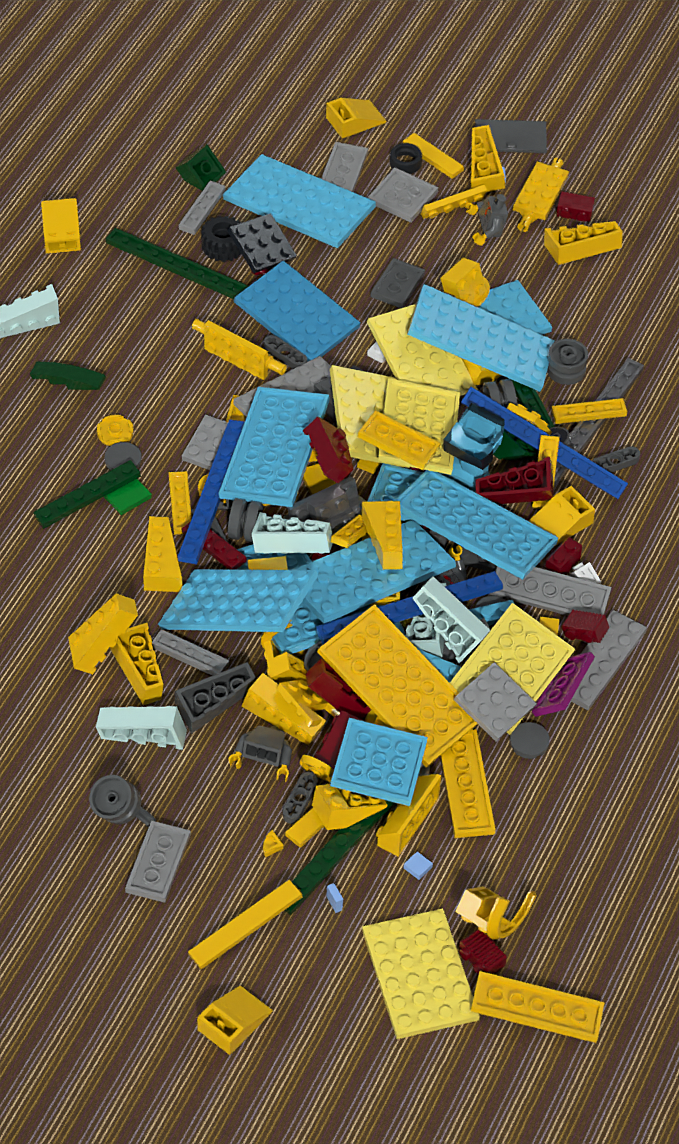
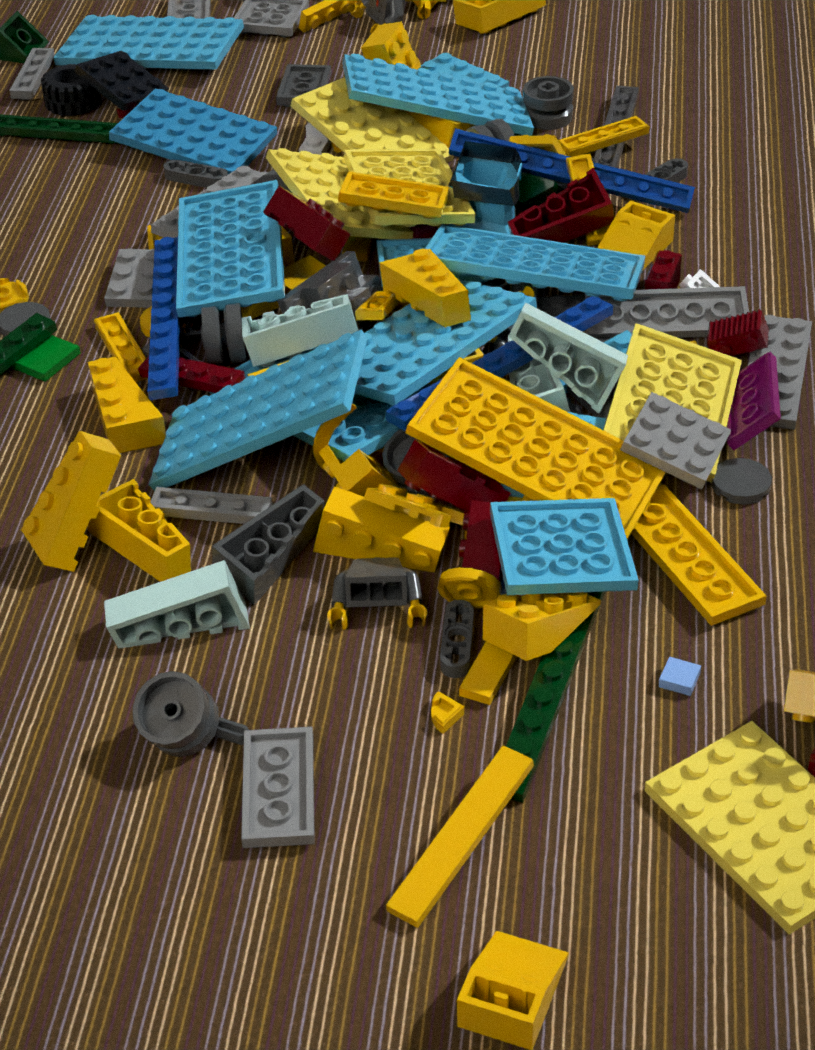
camera: 15 degrees left, 10 degrees down
yellow plate [192,319,287,380] -> none
light blue tile [326,883,343,913] -> none
yellow slope [376,774,441,857] -> none

